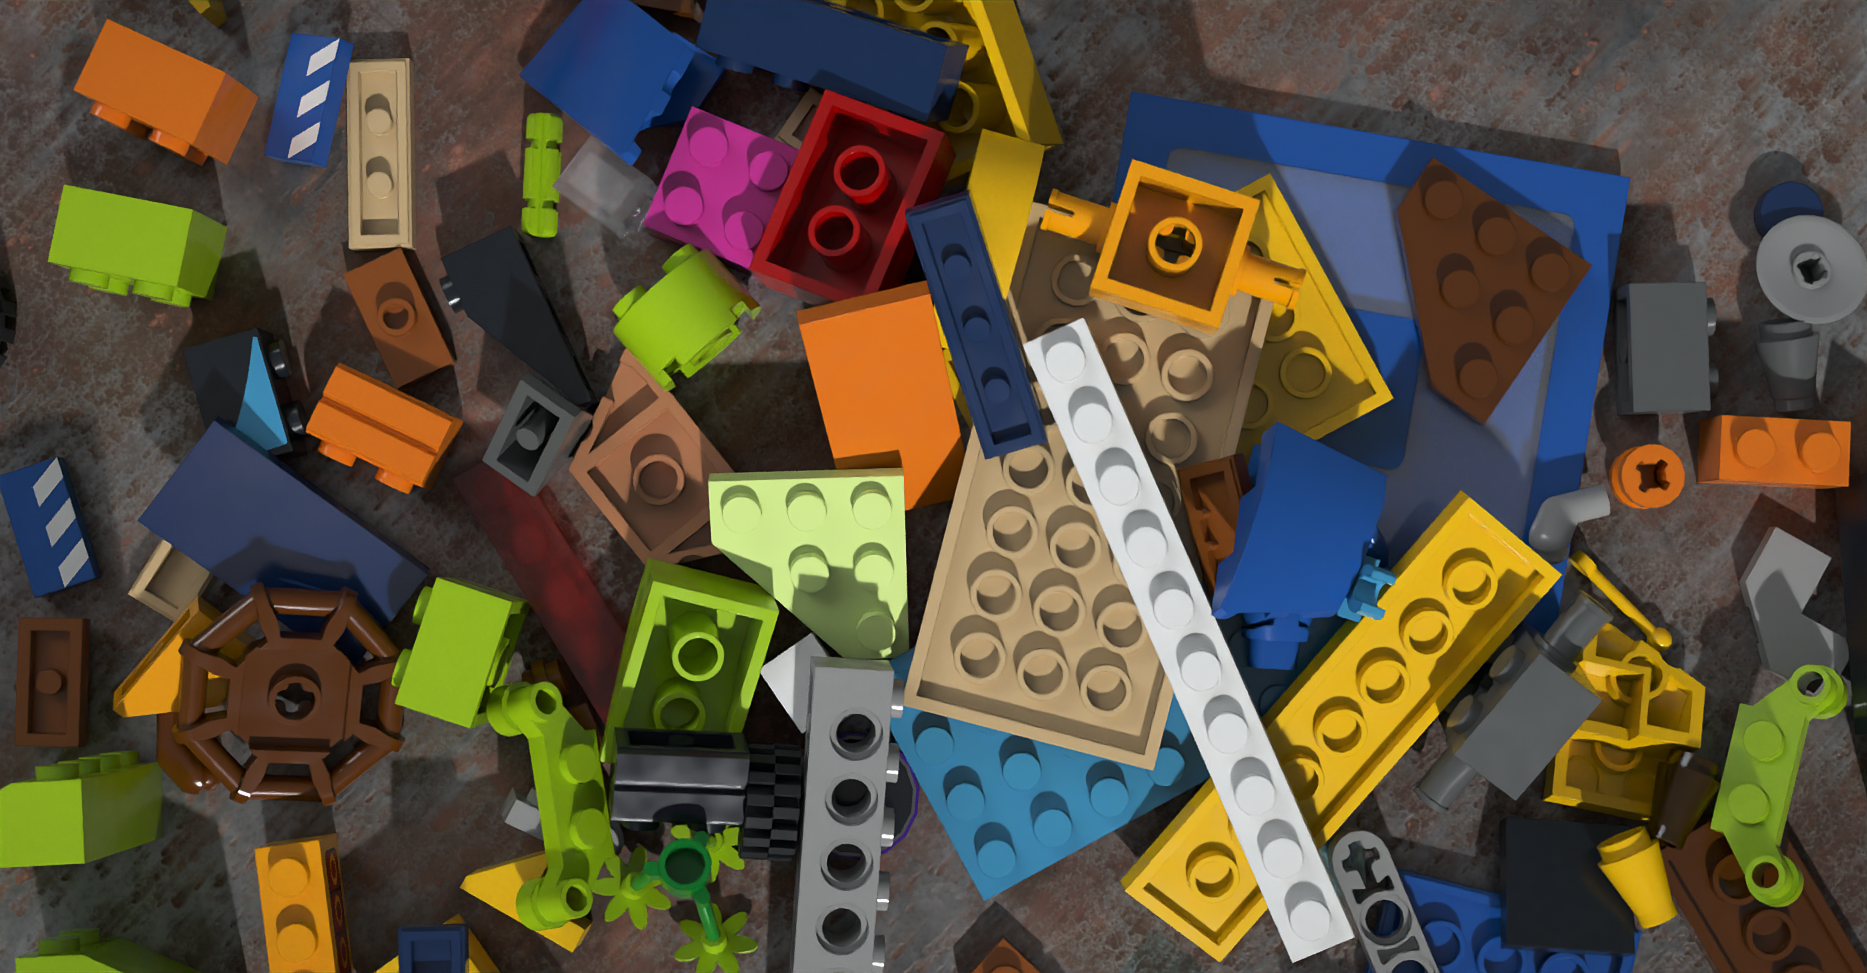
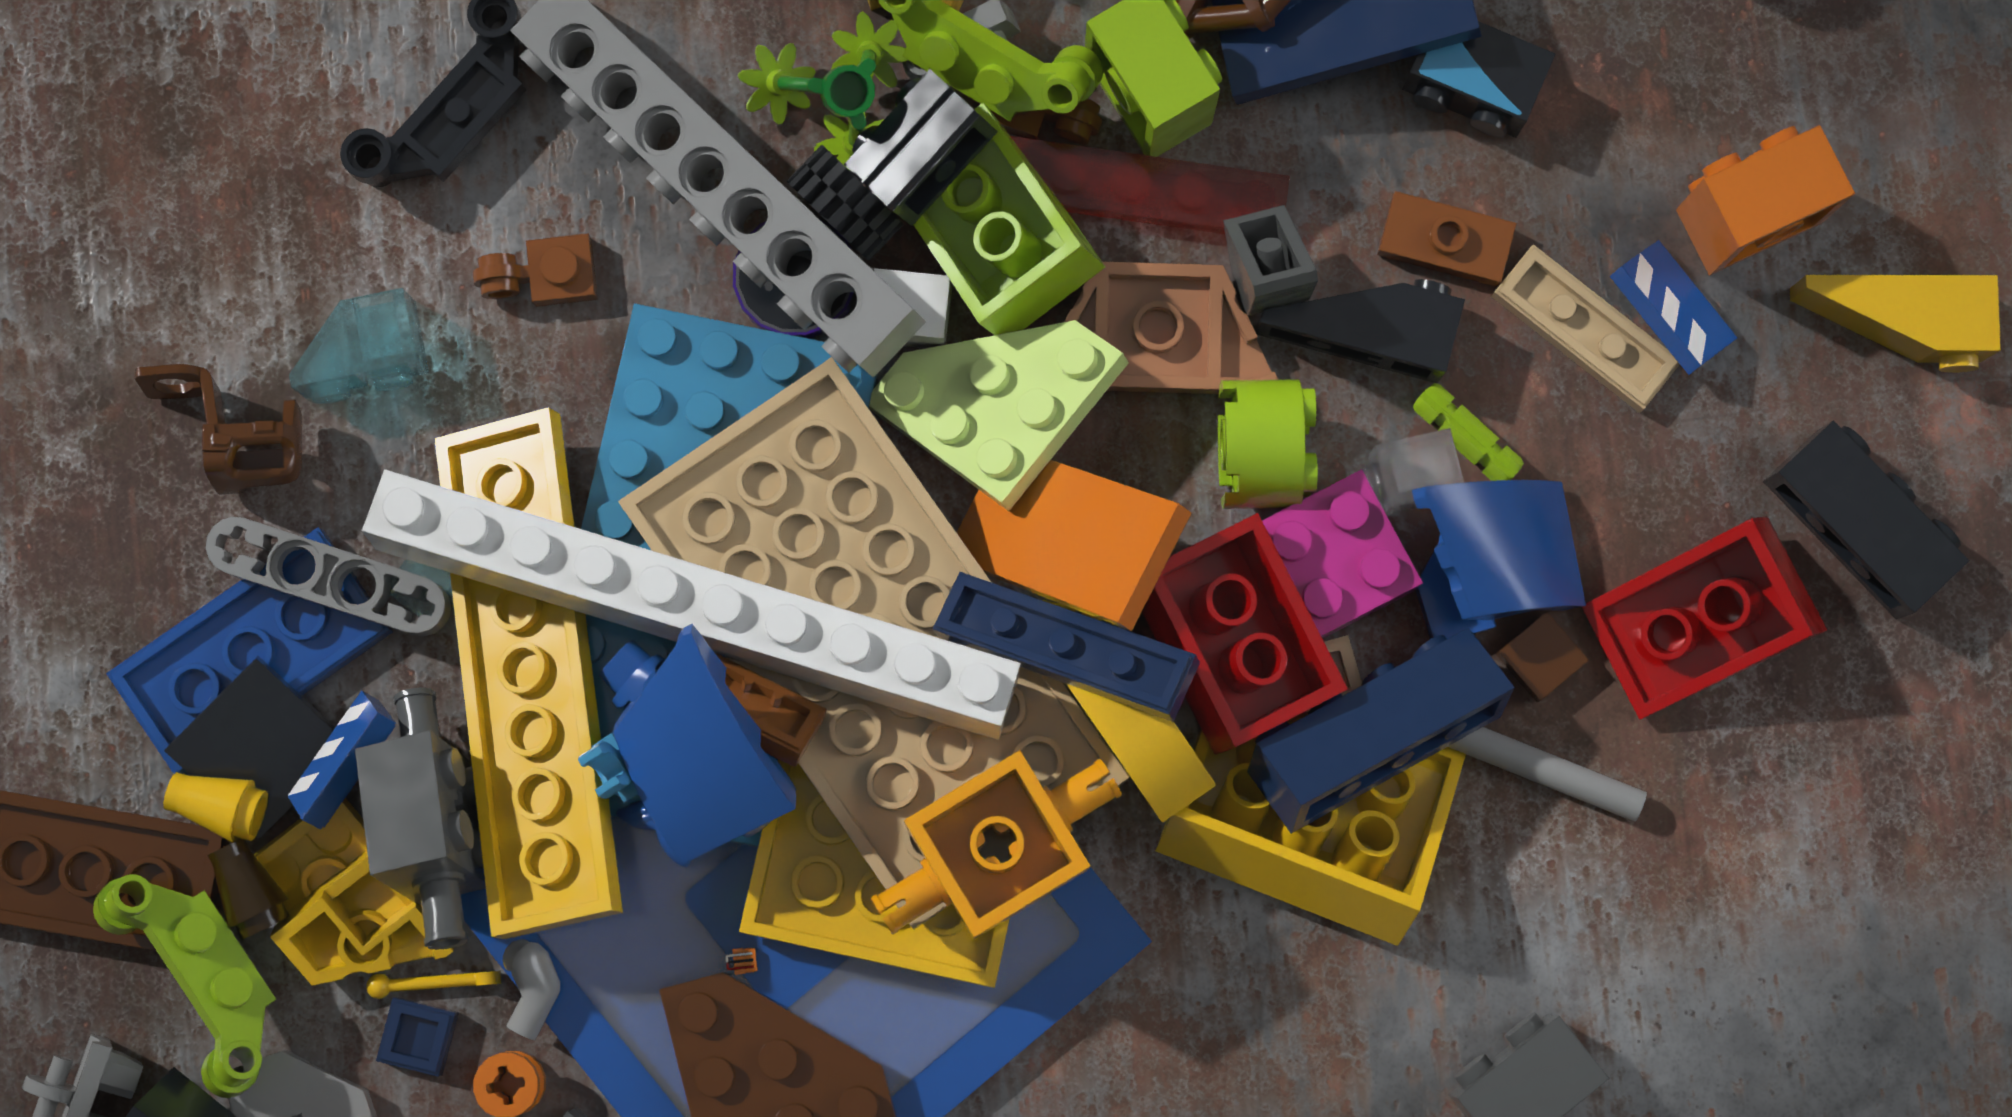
camera: 135 degrees right, 5 degrees down
lime brick [48,184,227,308] -> none
orange brick [306,362,464,494] -> none
none -> blue tile [288,691,396,830]
none -> dark blue tile [376,997,459,1077]
none -> orange piece [726,948,758,975]

